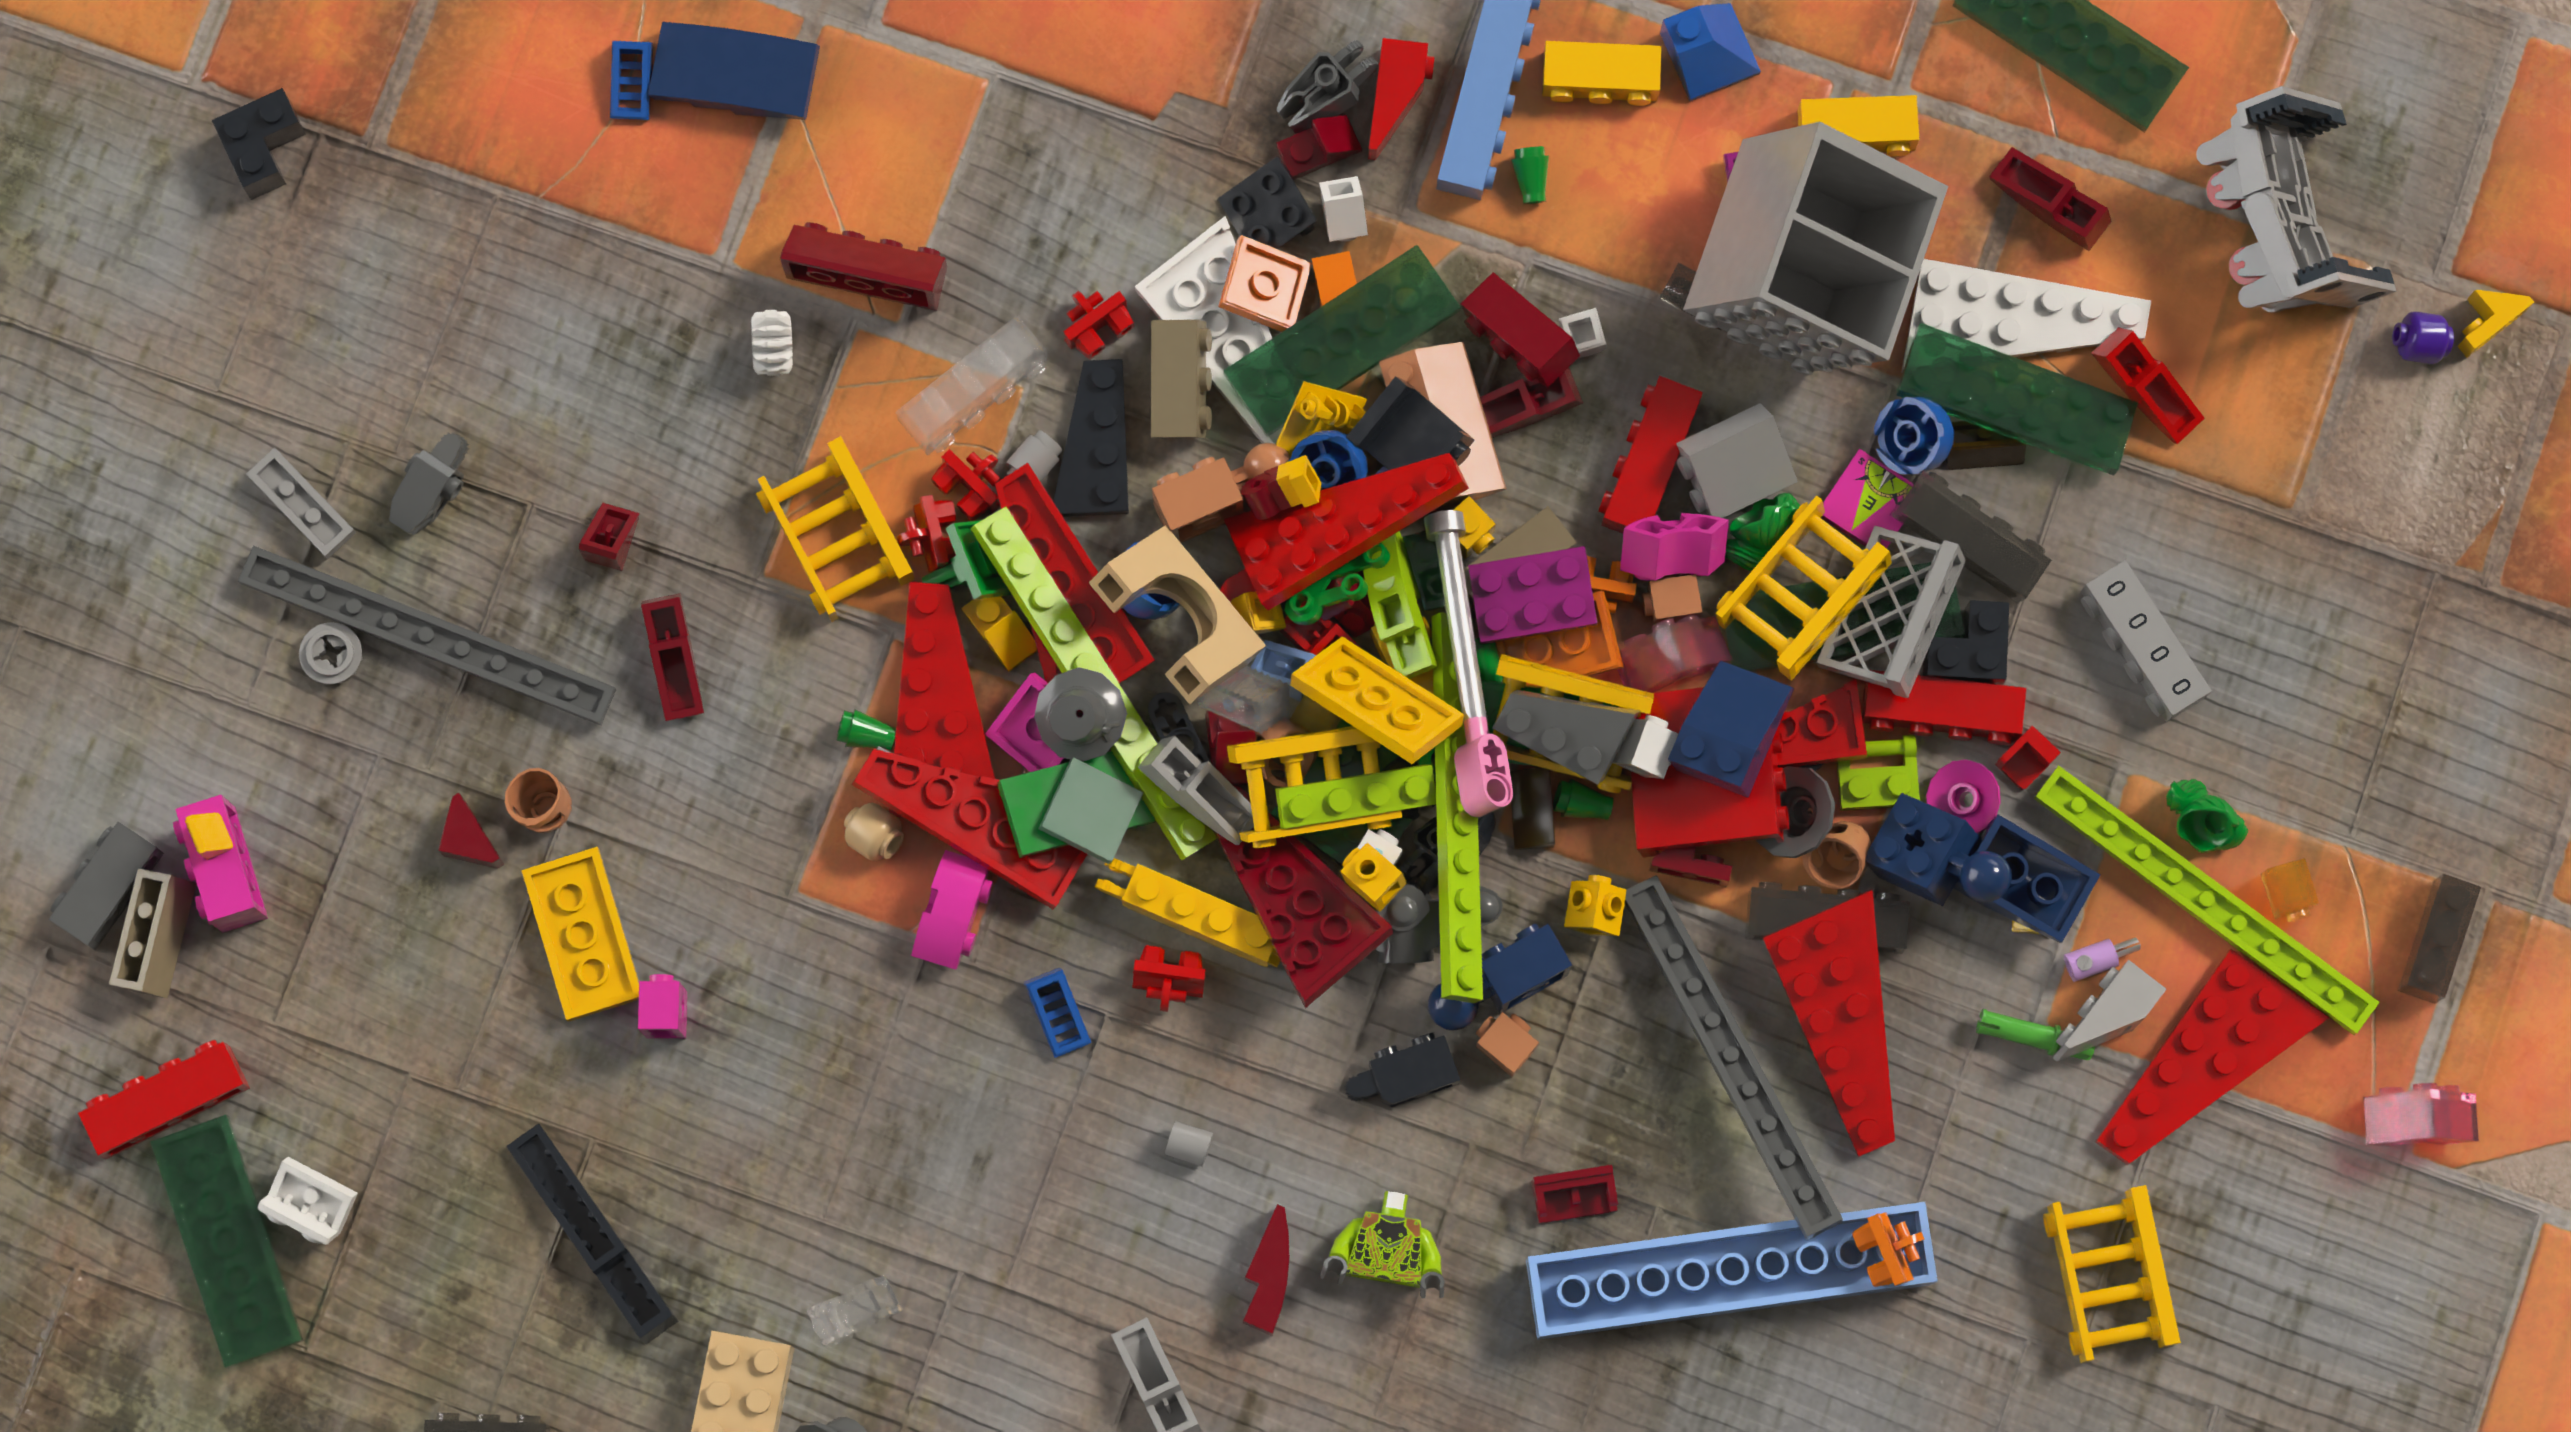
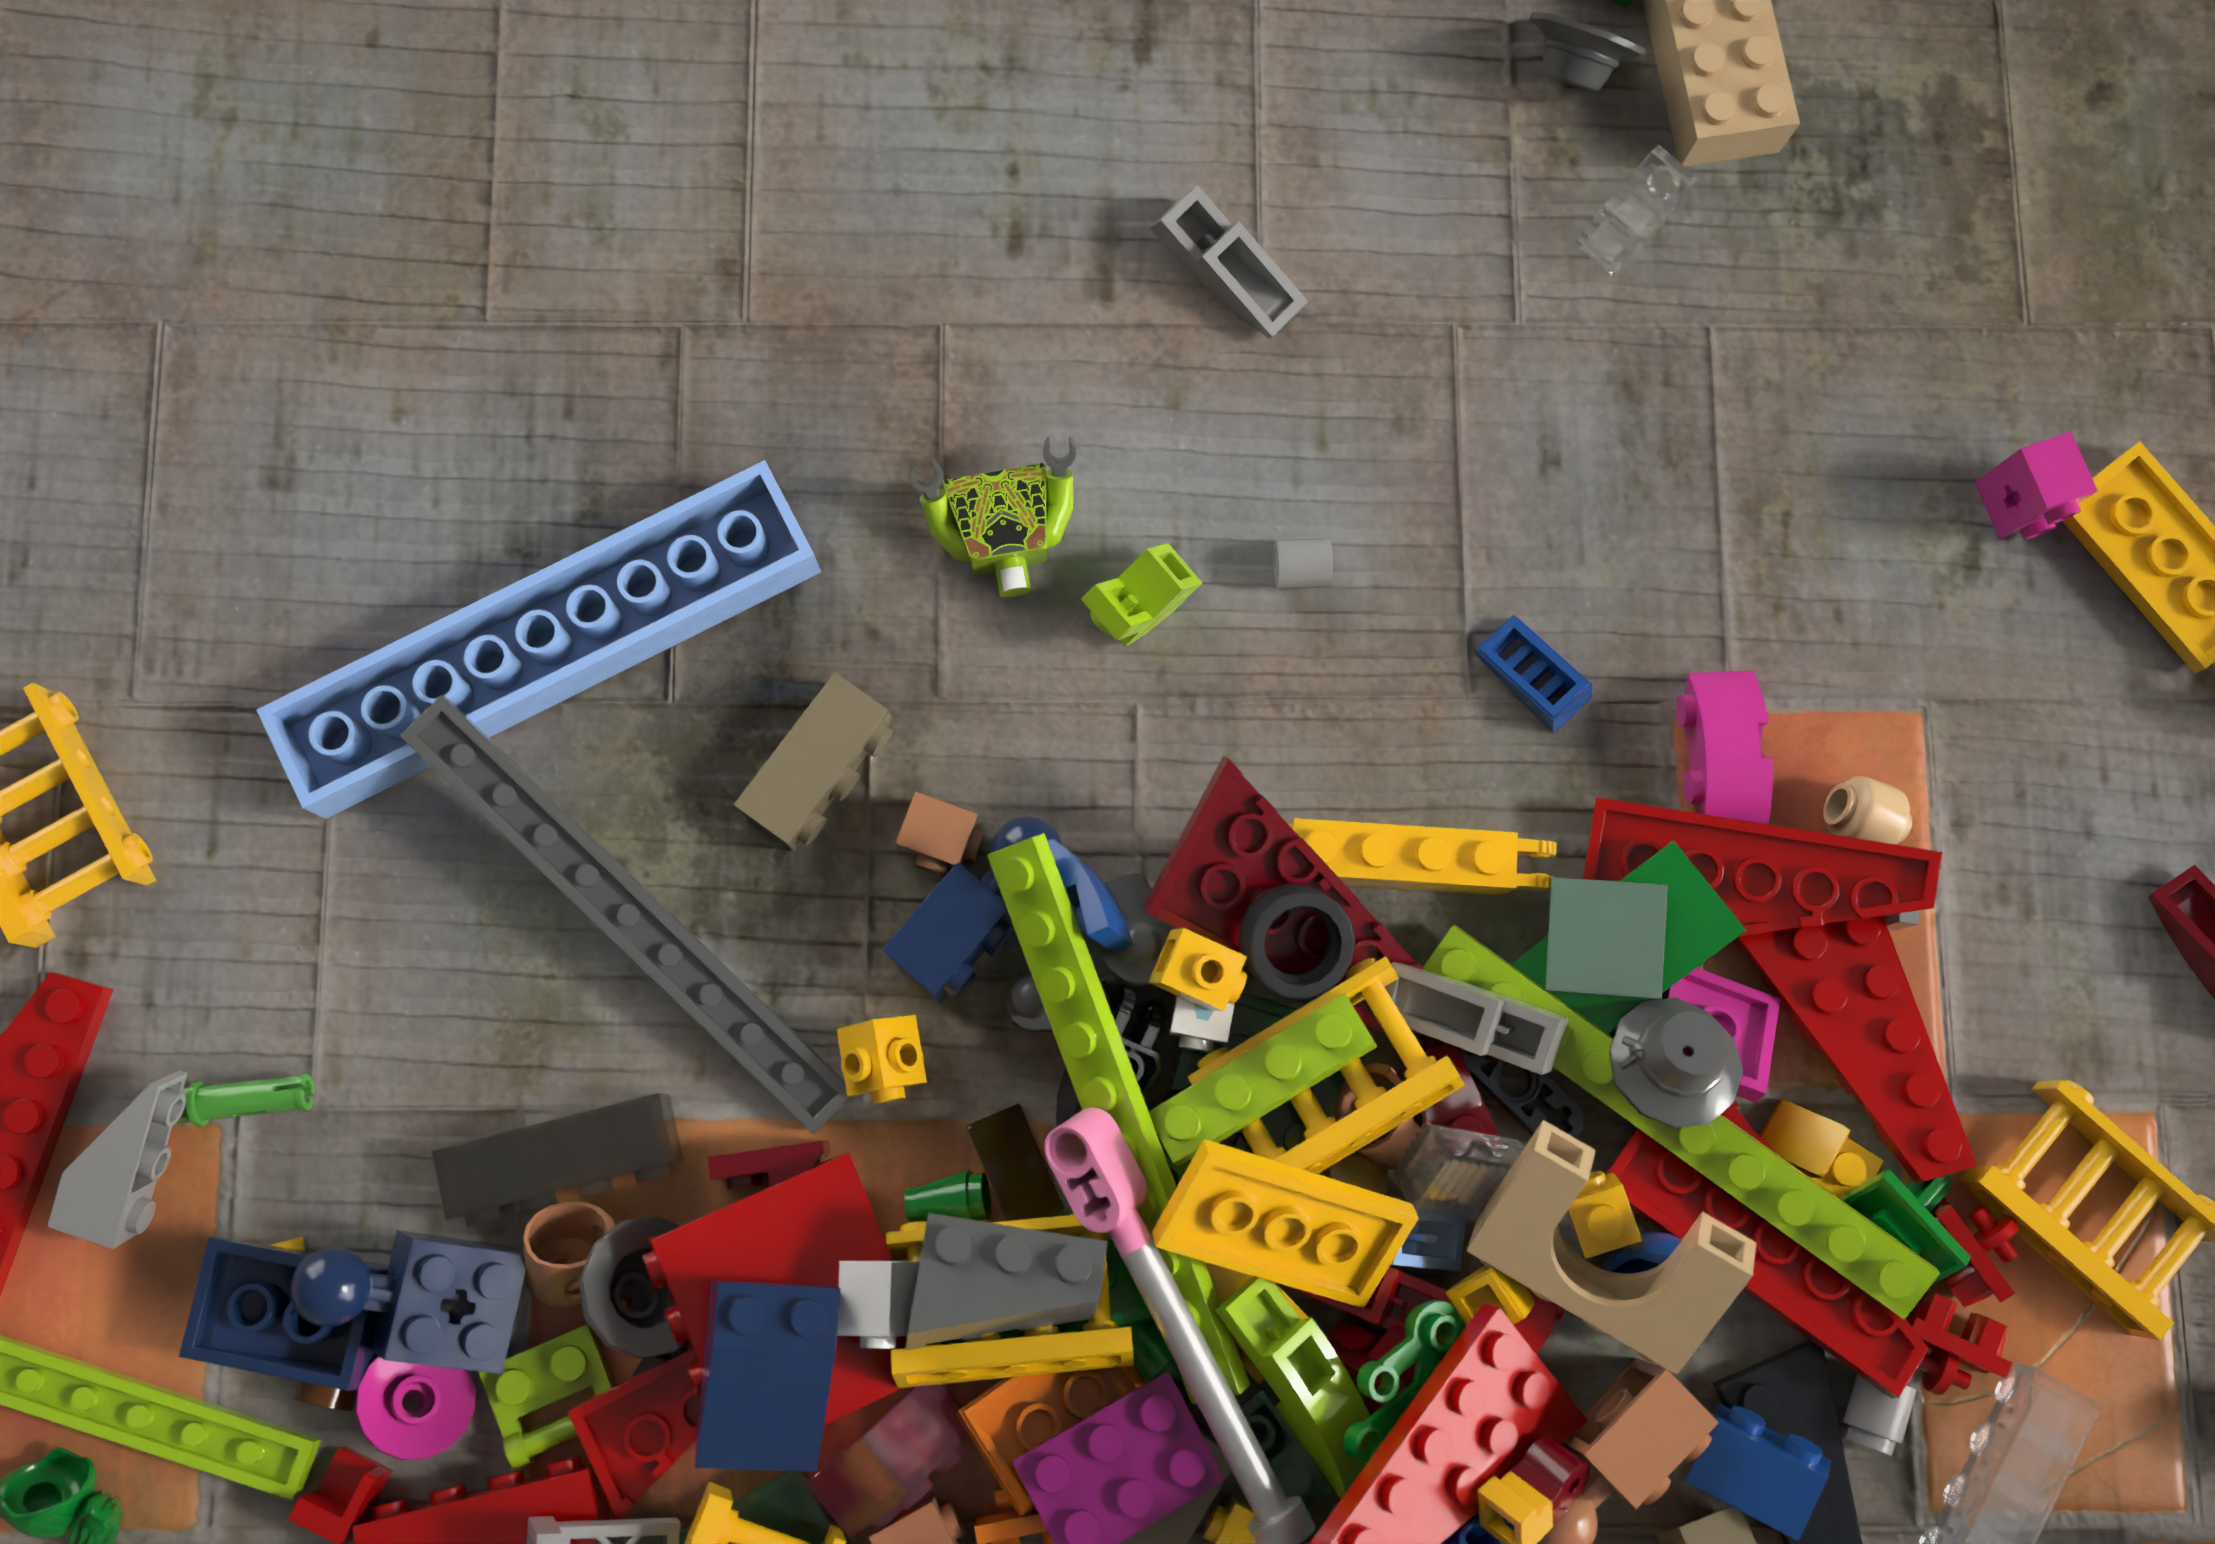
camera: 155 degrees right, 0 degrees up
black slope [506,1123,679,1345] -> none
green cone [836,709,896,750] -> none
red hips [1132,945,1206,1012] -> none
dark red slope [1243,1204,1290,1336] -> none
black hinge [1345,1032,1460,1108] -> none
dark red hinge [1531,1165,1618,1224] -> none
red wing [1762,890,1895,1157] -> none
orange hips [1852,1212,1925,1287] -> none
lavender piece [2064,937,2141,982] -> none
none -> reddish brown tile [293,1381,357,1411]
none -> dark tan brick [734,672,893,851]
none -> blue slope [1047,838,1133,953]
none -> lime brick [1081,543,1202,647]
none -> black tyre [1238,883,1355,999]
none -> yellow brick [1567,1171,1642,1259]
none -> blue brick [1685,1404,1831,1541]

